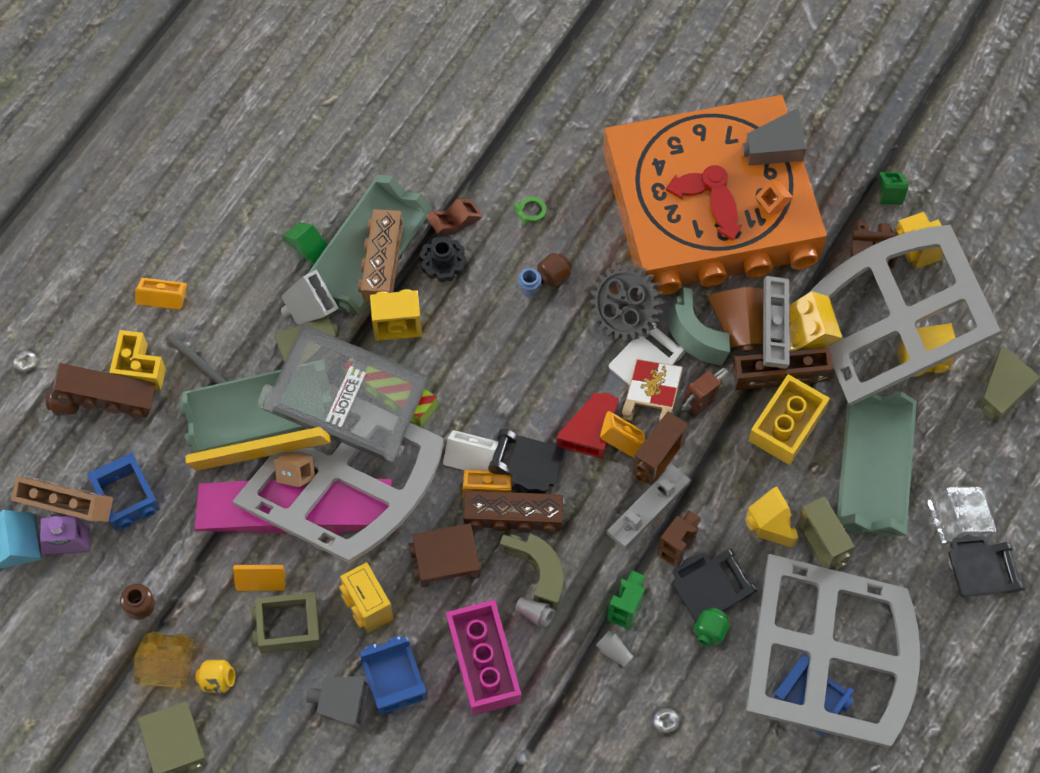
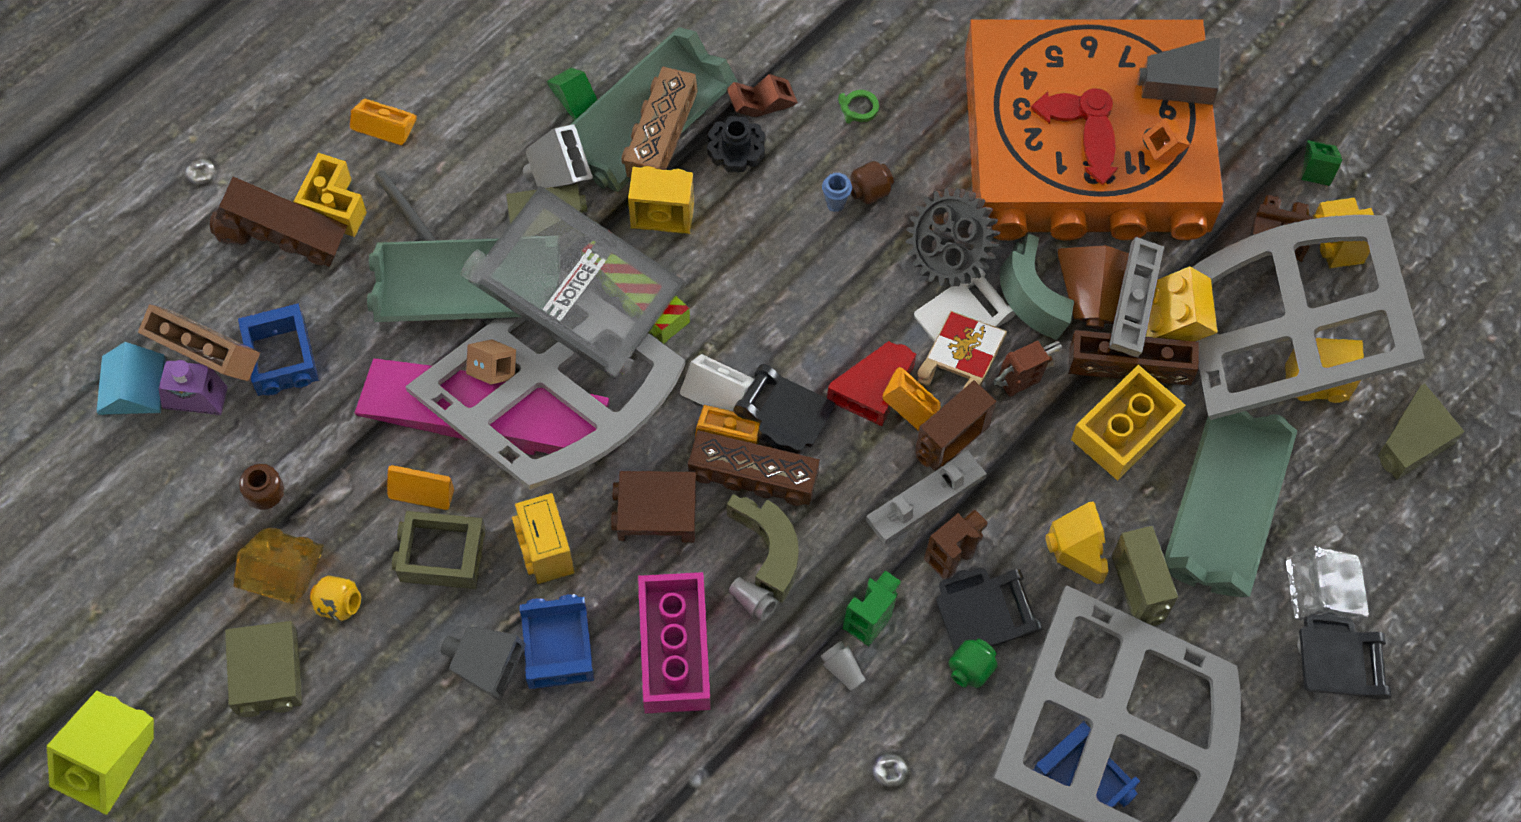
camera: 10 degrees right, 0 degrees up
yellow tile [185,427,331,471] -> none

